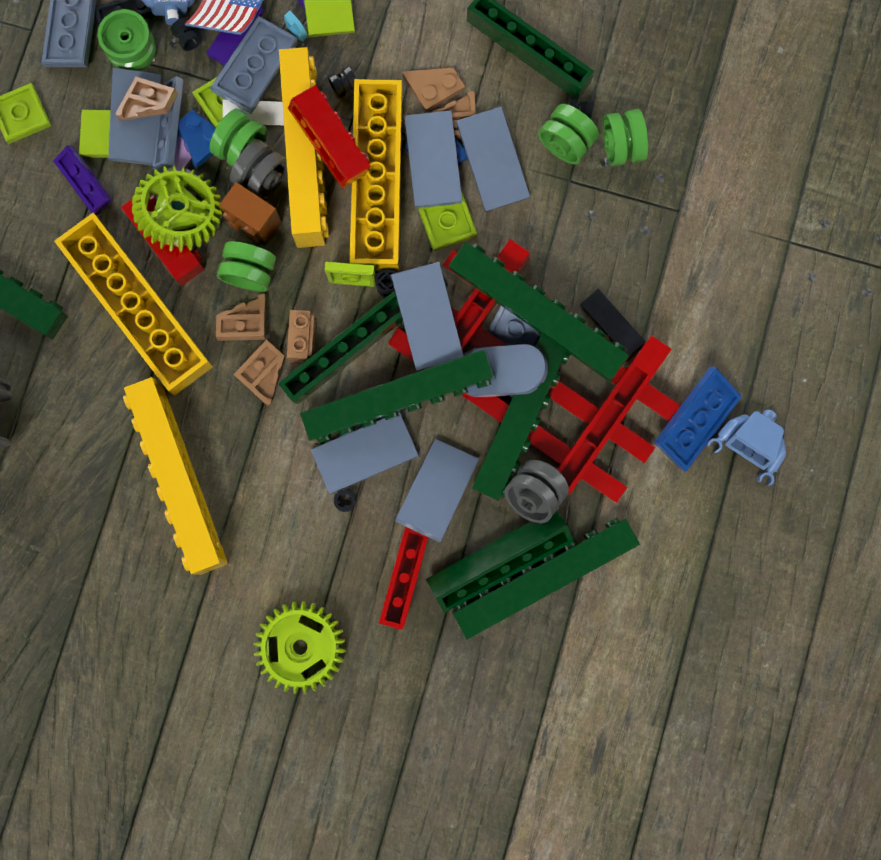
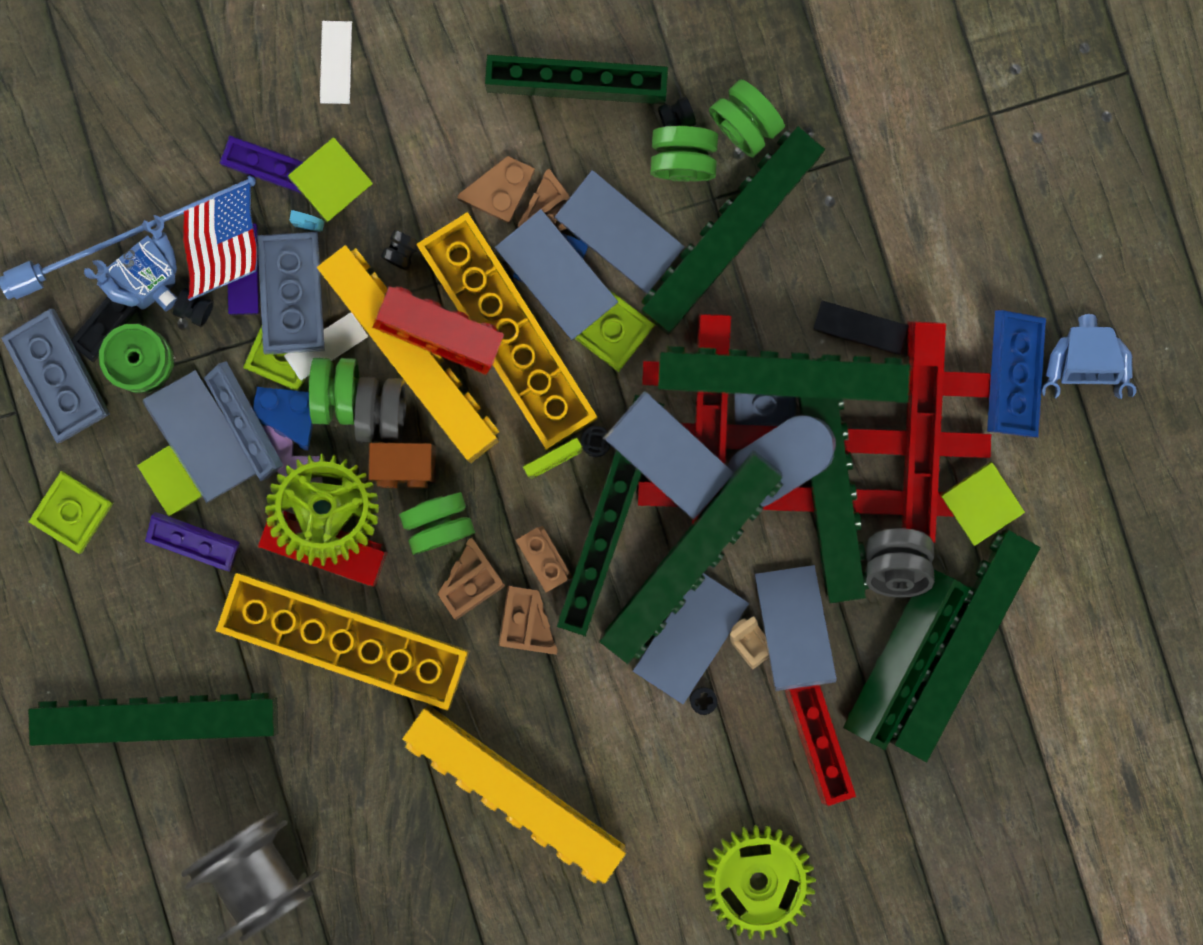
camera: 30 degrees left, 5 degrees up
medium nougat wing [115,76,178,120] -> none
none -> dark green brick [641,126,825,336]
none -> tan bracket [730,616,769,670]
none -> lime tile [940,462,1025,546]

